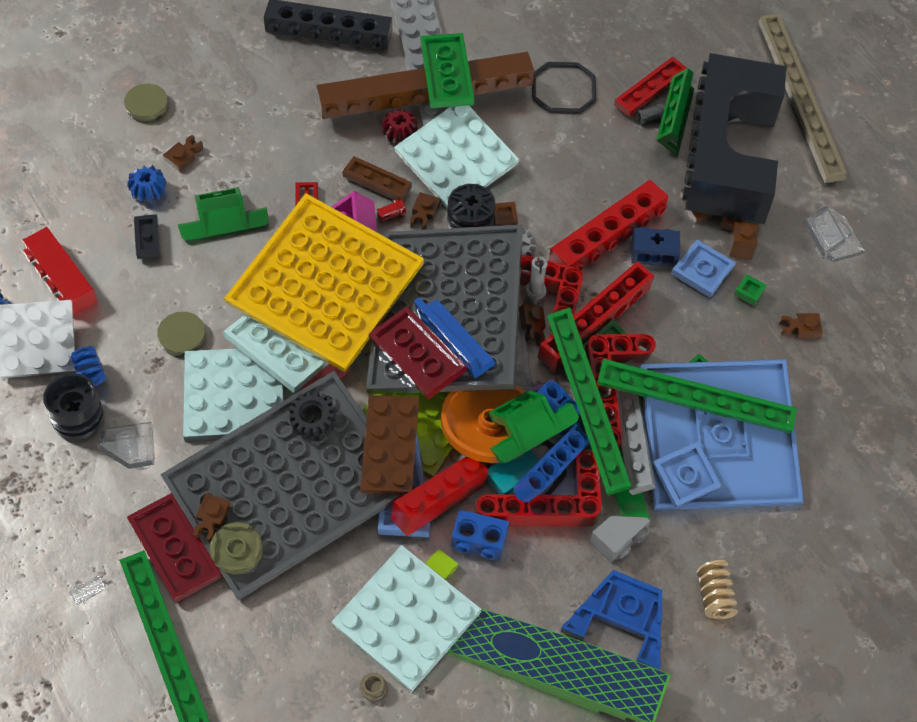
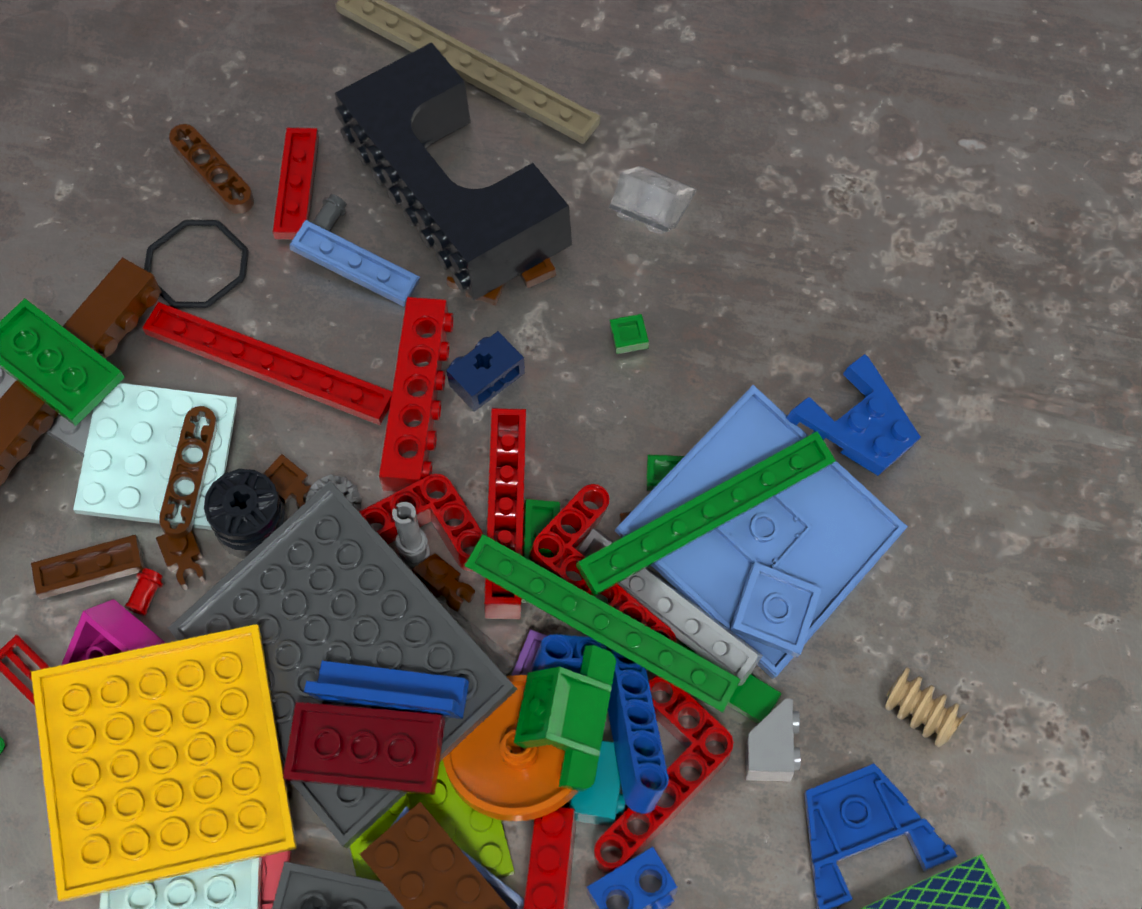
camera: 40 degrees left, 5 degrees up
dark red gear [381,108,418,145] -> none
green fence [656,68,695,155] -> none
medium blue plate [671,240,736,298] -> none
reddish brown brick [729,222,758,259] -> none
reddish brown plate [779,313,823,338] -> none
none -> red plate [142,302,392,425]
none -> reddish brown beam [159,406,217,539]
none -> reddish brown beam [169,124,254,214]
none -> medium blue tile [290,220,420,307]
none -> blue wing [786,354,921,476]

